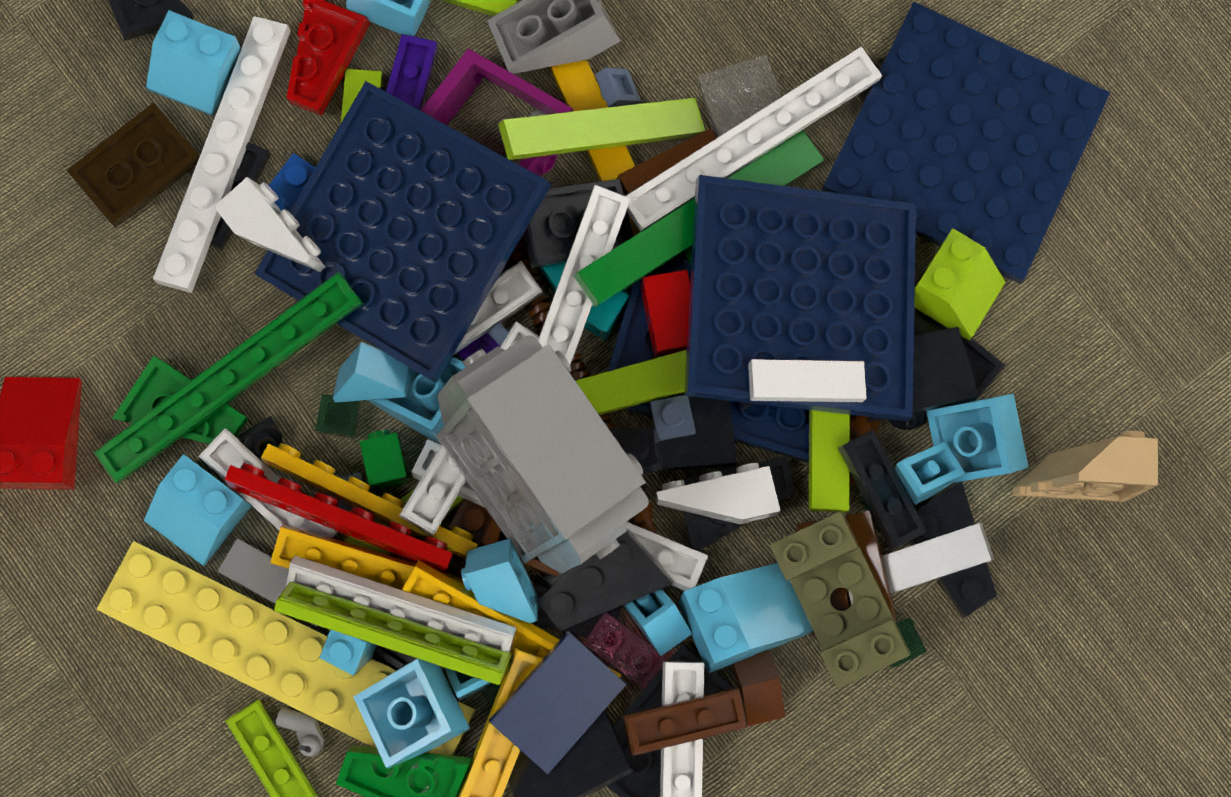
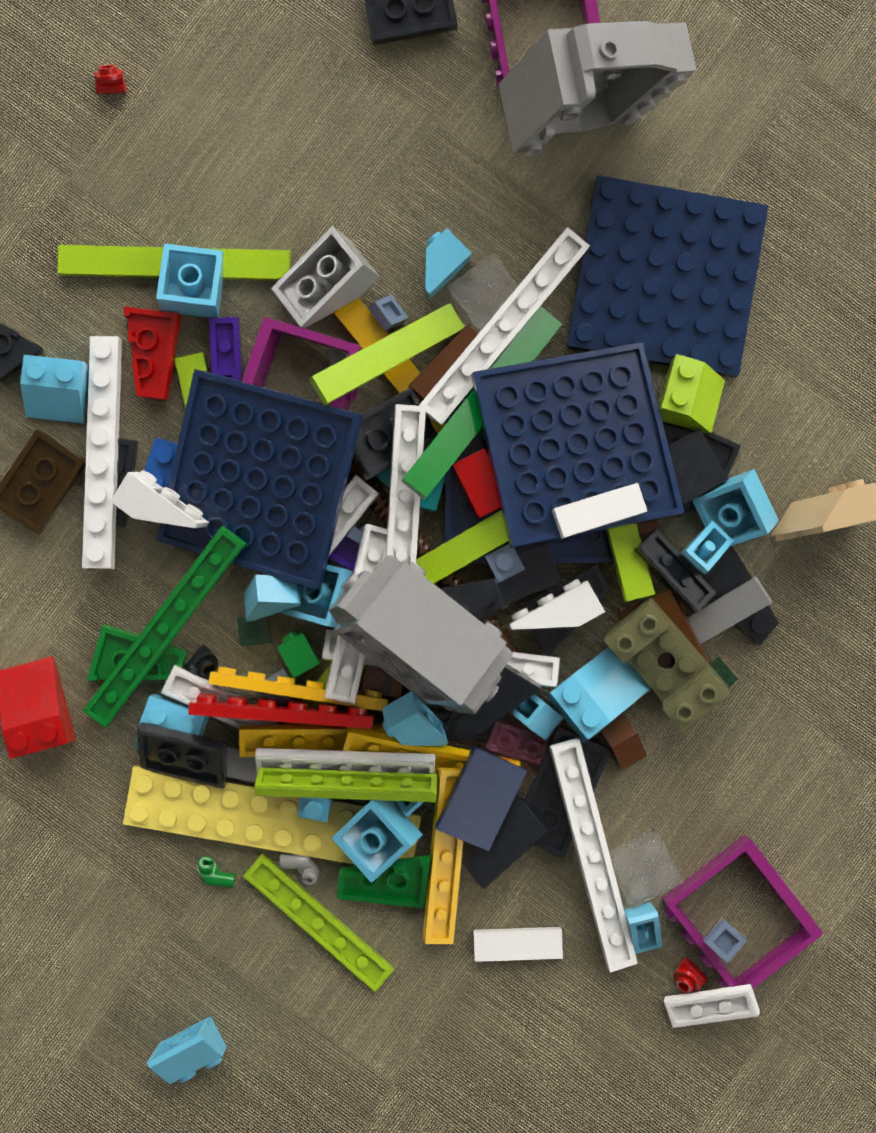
camera: 10 degrees left, 10 degrees up
reddish brown tile [622,688,748,756] -> none
none -> black tile [137,722,228,789]
none -> green arm [197,856,236,888]
none -> medium azure slope [425,228,472,300]

